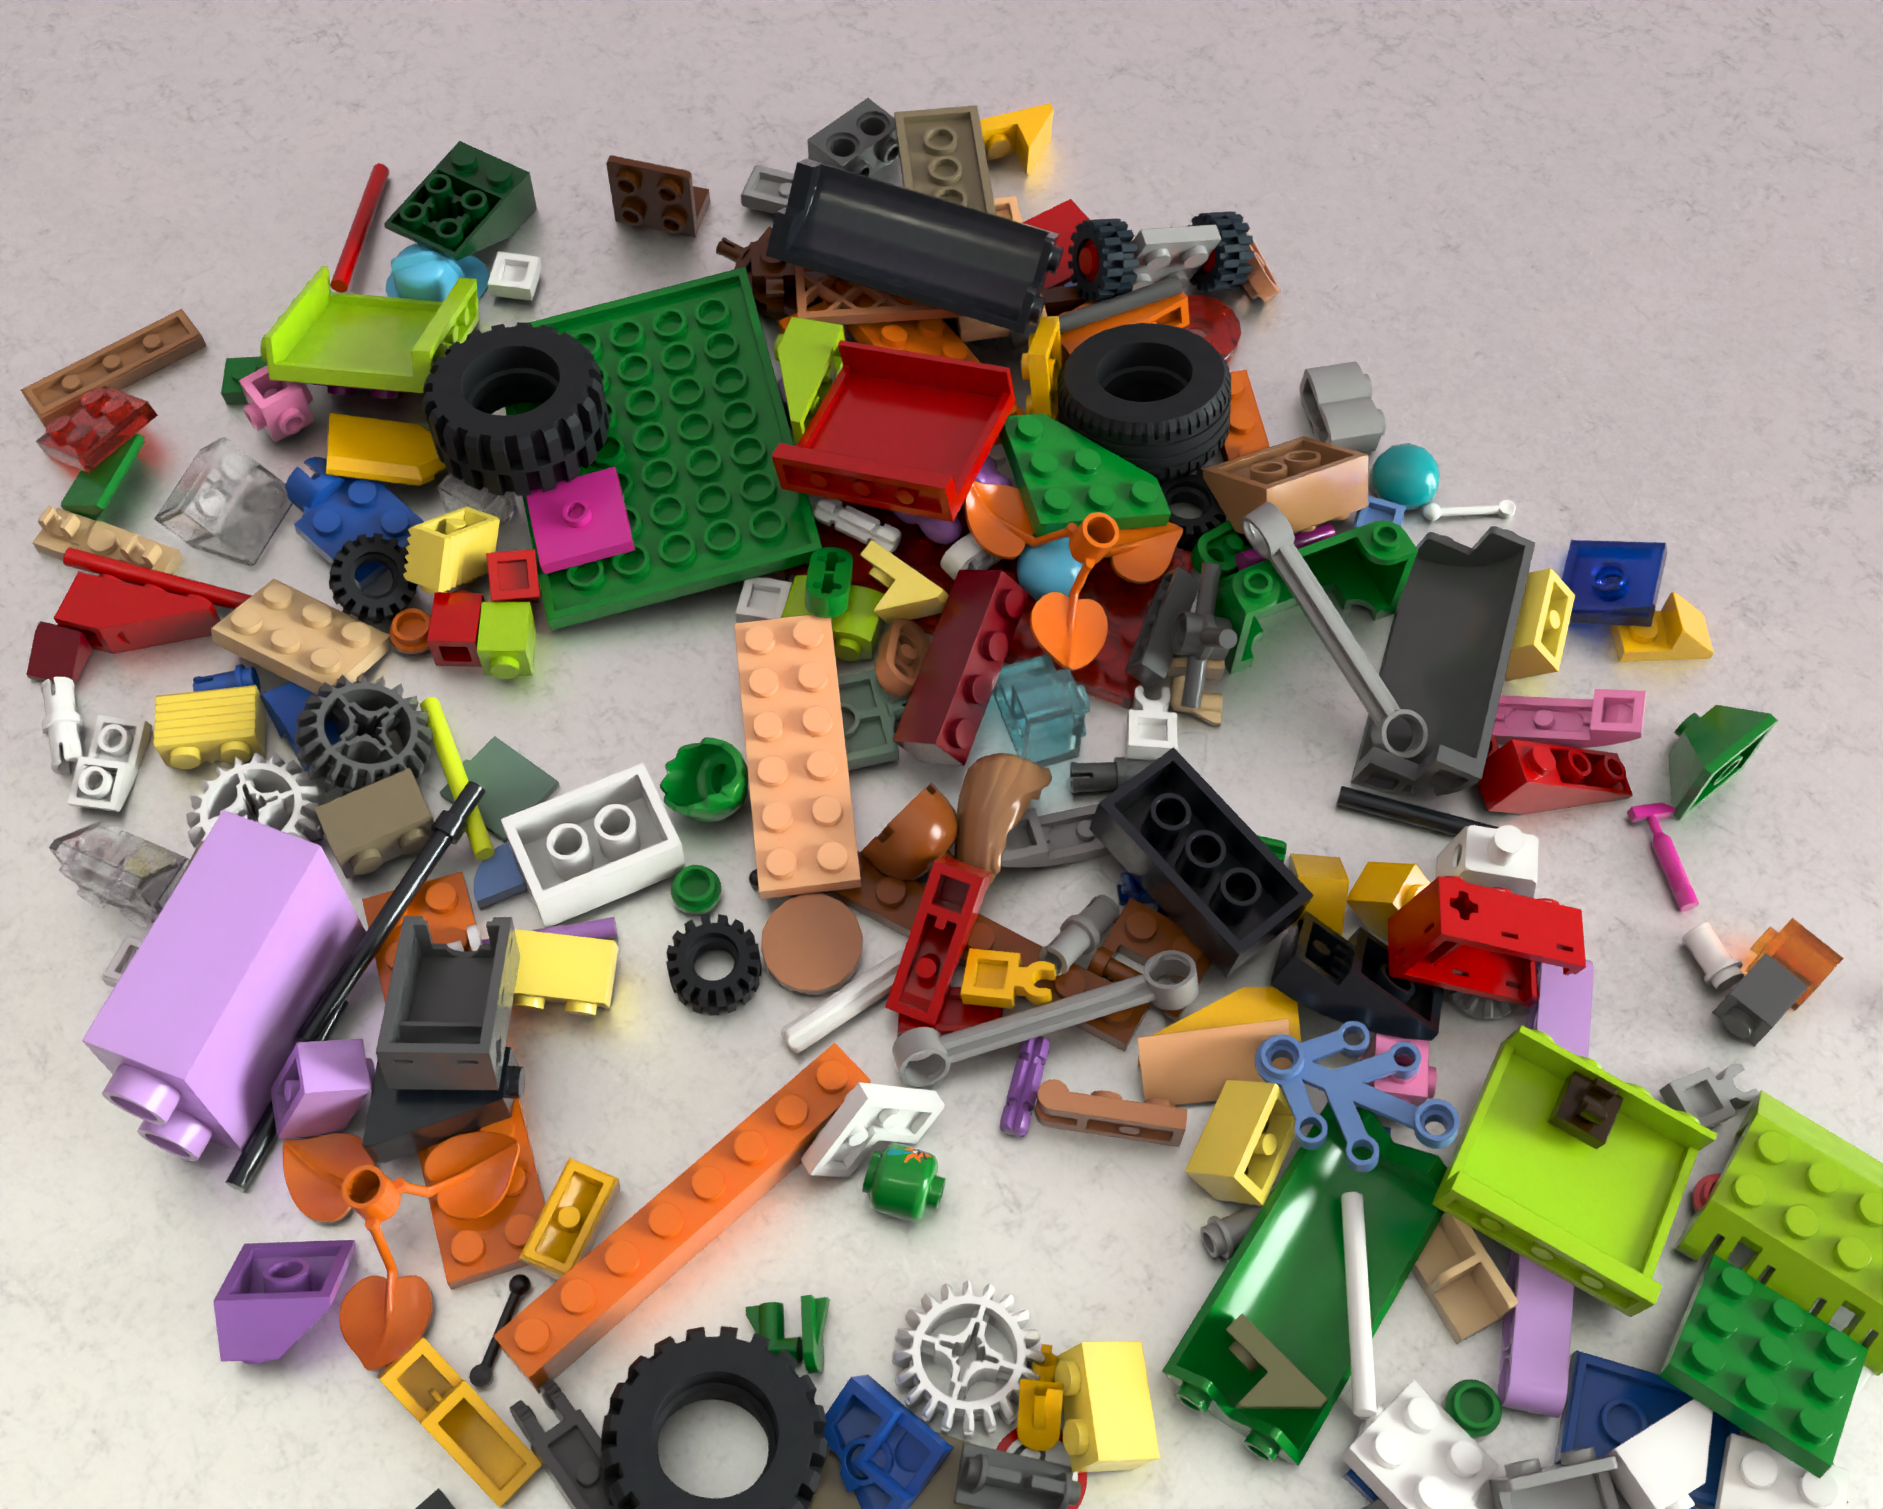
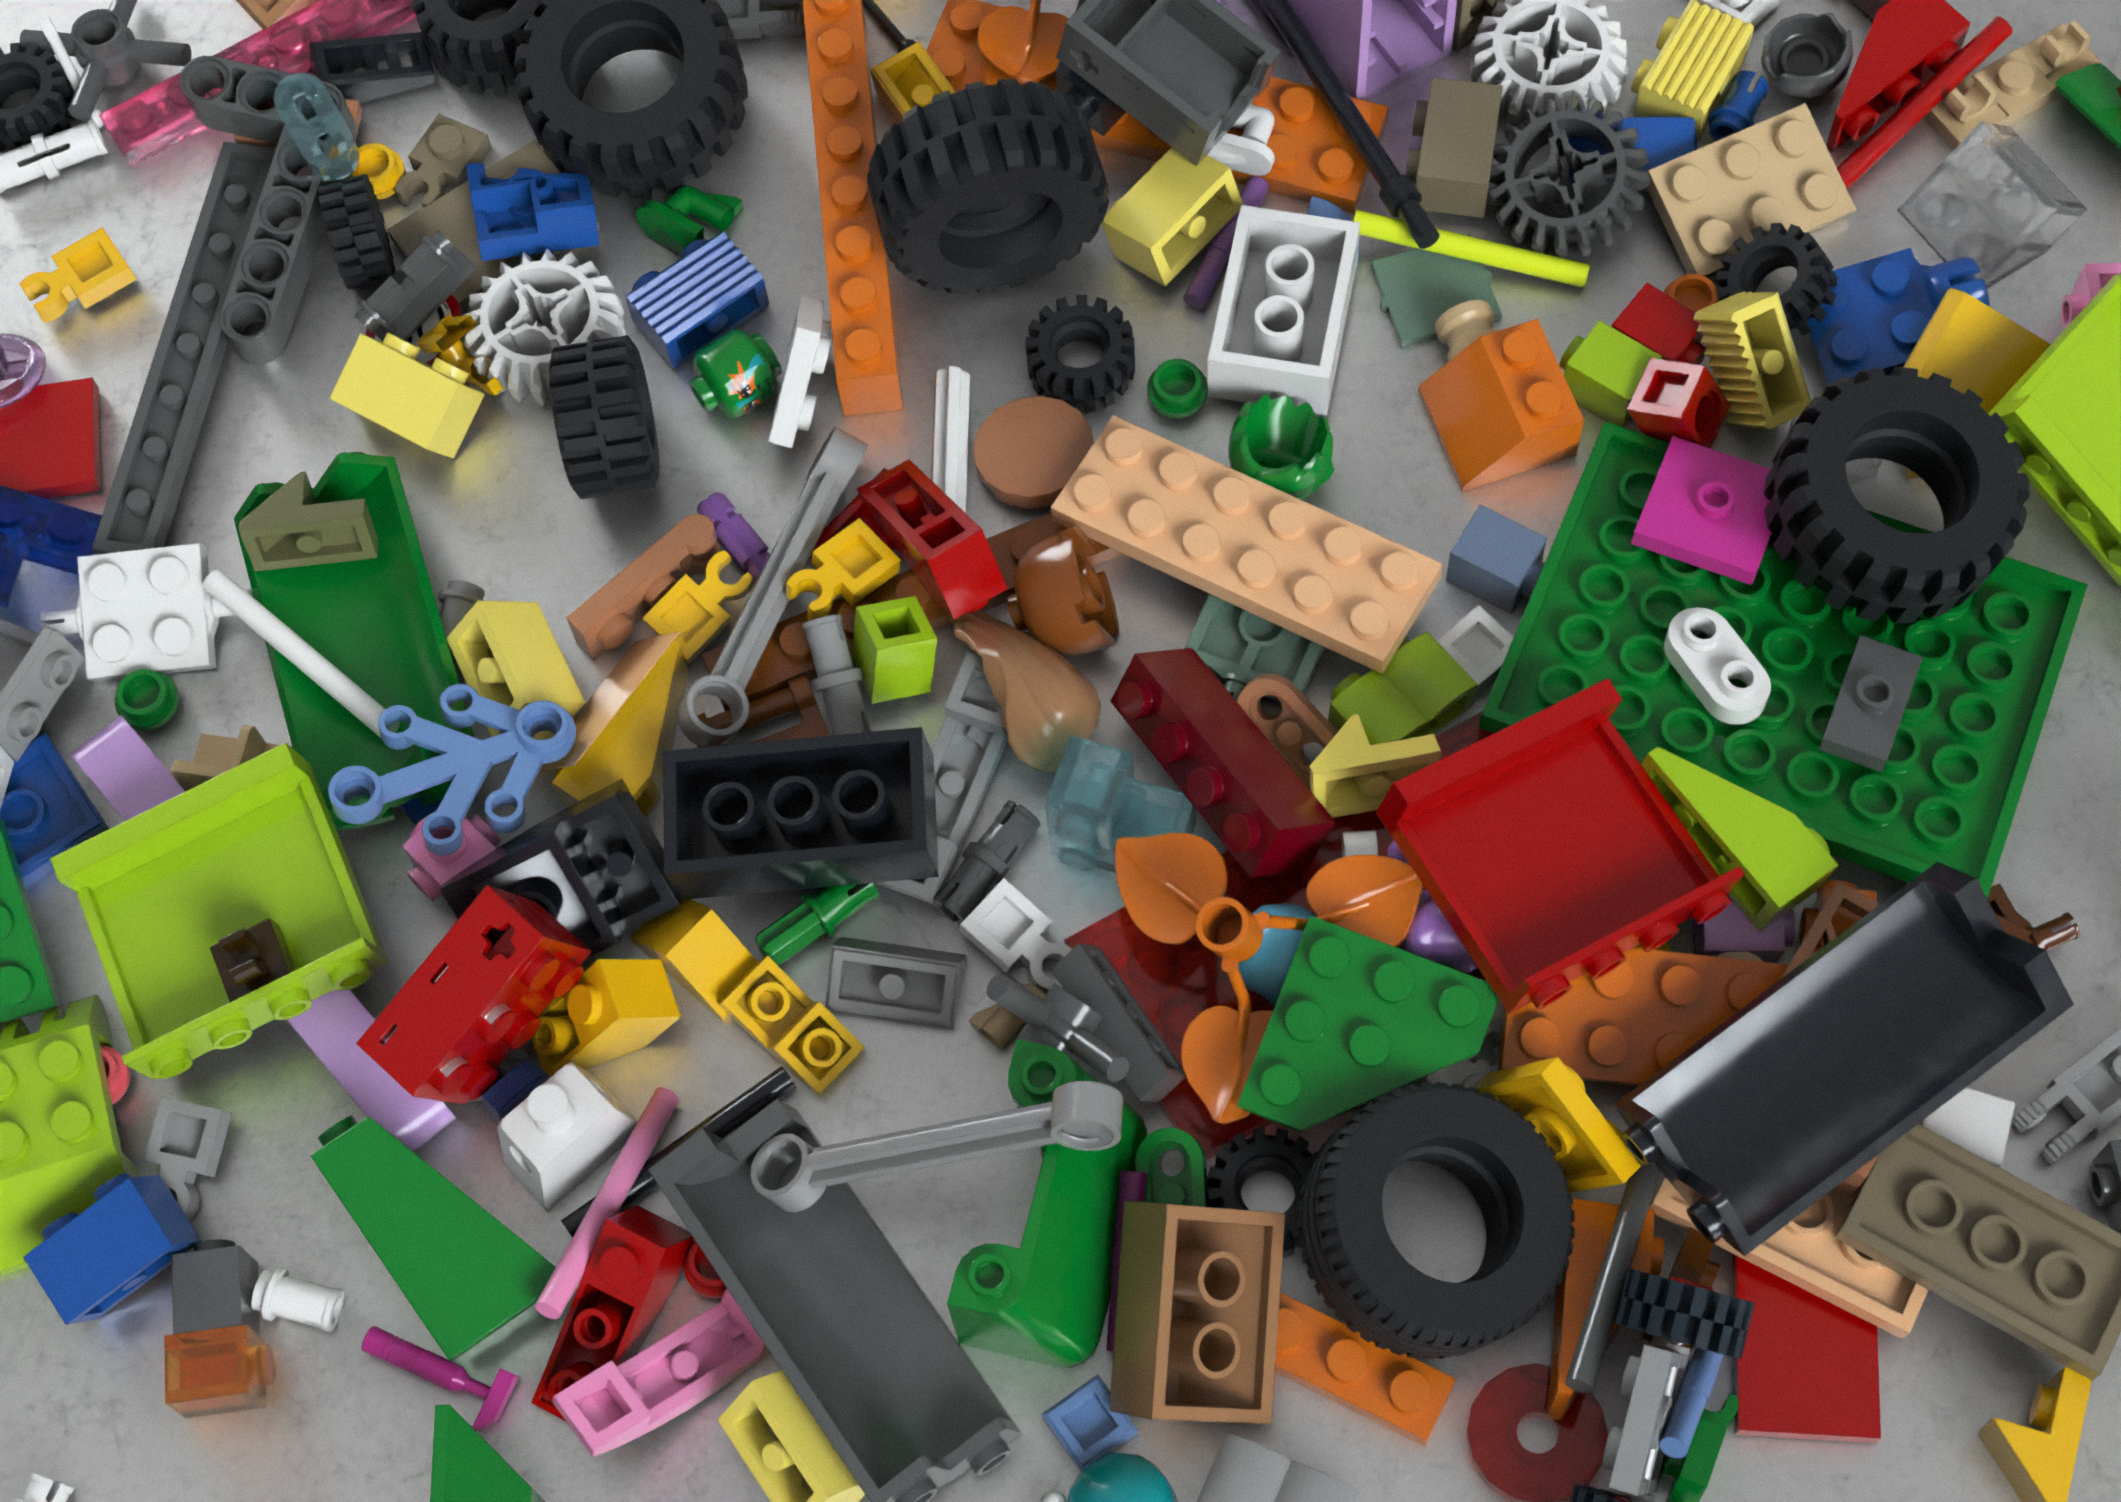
camera: 135 degrees right, 5 degrees up
green beam [805,547,853,618] -> none
none -> blue brick [23,1173,202,1325]
none -> green slope [310,1115,556,1361]
none -> bright pink bar [535,1087,679,1319]
none -> black tyre [548,335,660,499]
none -> blue brick [625,231,770,369]
none -> yellow plate [642,550,755,664]
none -> yellow slope [718,956,865,1095]
none -> light grey slope [825,937,967,1027]
none -> lime brick [851,596,937,704]
none -> black tyre [867,79,1110,294]
none -> orange slope [1418,319,1584,492]
none -> tan wheel [1434,300,1497,362]
none -> sand blue brick [1446,504,1547,614]
none -> white plate [1664,607,1771,725]
none -> dark grey hair [1761,13,1853,99]
none -> dark grey plate [1818,635,1923,772]

